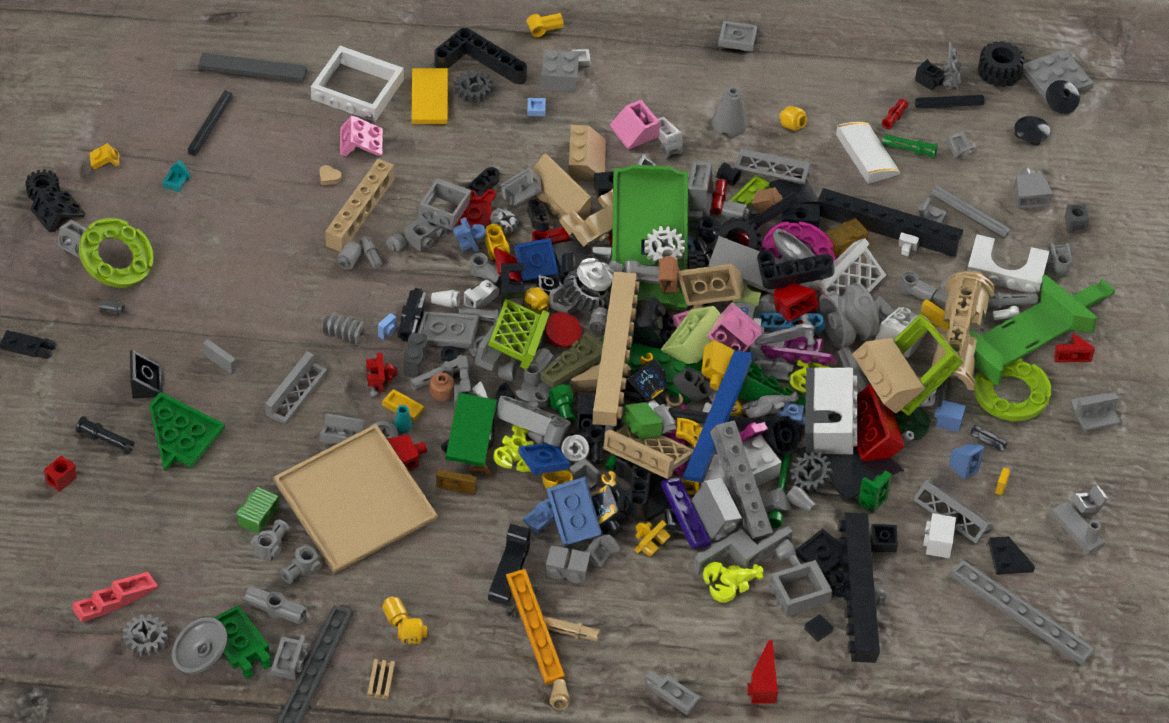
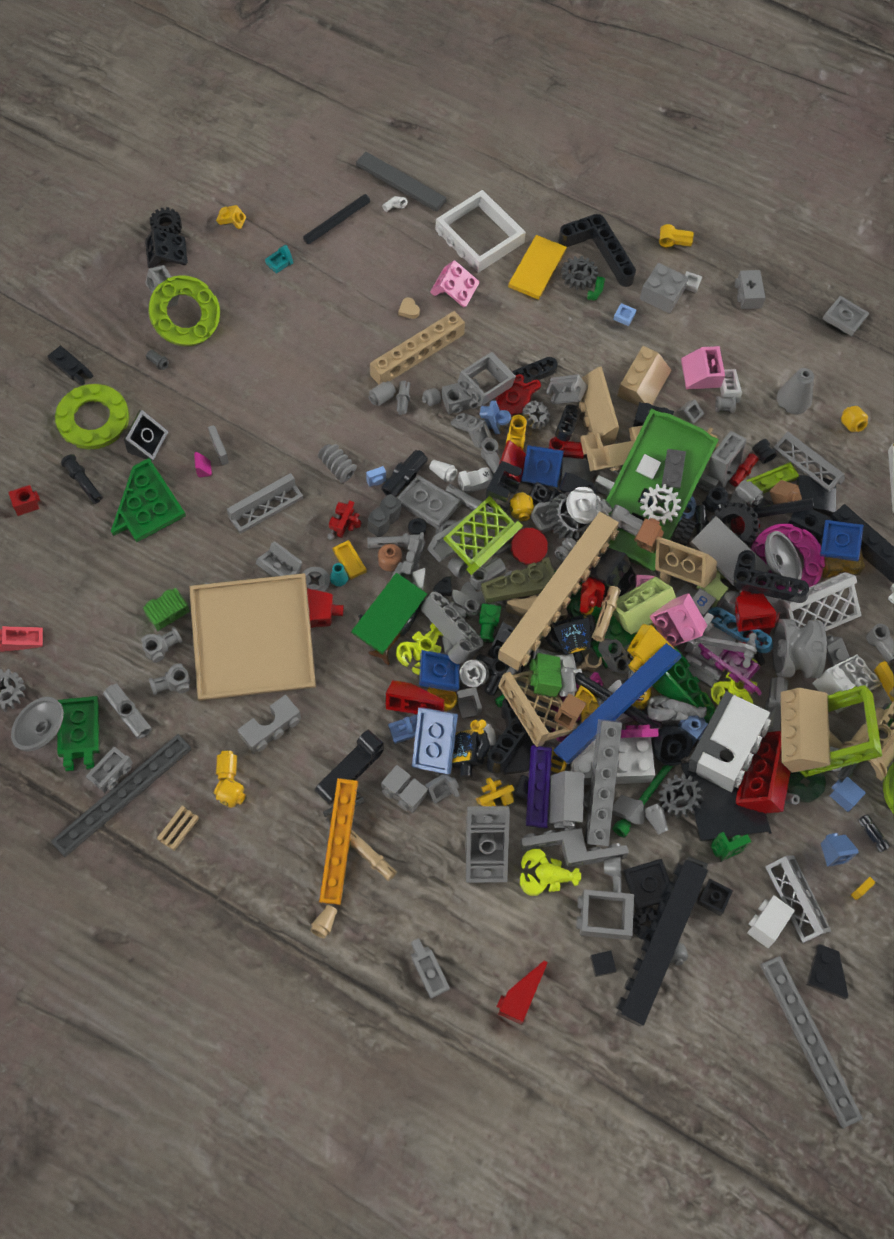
camera: 25 degrees right, 15 degrees up
pearl gold plate [436,469,477,495] -> none
none -> lime plate [55,384,129,450]
none -> dark pink slope [194,452,212,477]
none -> light grey arch [237,694,301,754]
none -> white arm [382,196,408,212]
none -> red slope [386,680,444,714]
none -> light grey bracket [451,413,492,448]
none -> light grey brick [465,806,510,883]
none -> medium nougat brick [554,694,586,730]
none -> red brick [580,577,605,613]
none -> green arm [587,277,605,301]
none -> tan pin [592,586,621,642]
none -> white tile [636,454,661,480]
none -> flat silver plate [661,449,686,489]
none -> light grey brick [735,270,766,309]
none -> blue plate [820,520,864,561]

